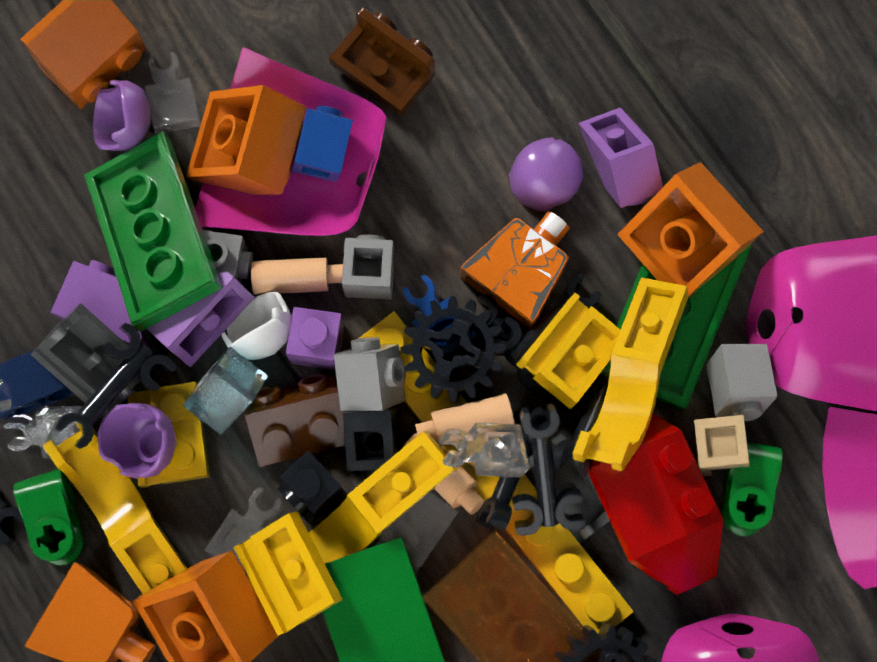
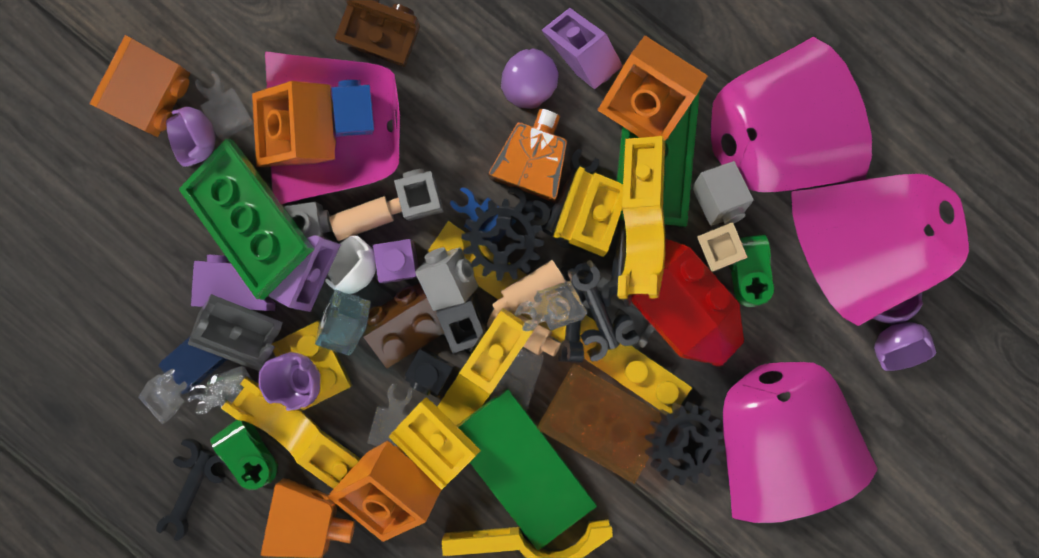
camera: 20 degrees left, 10 degrees up
black bar [54,323,176,449] -> none

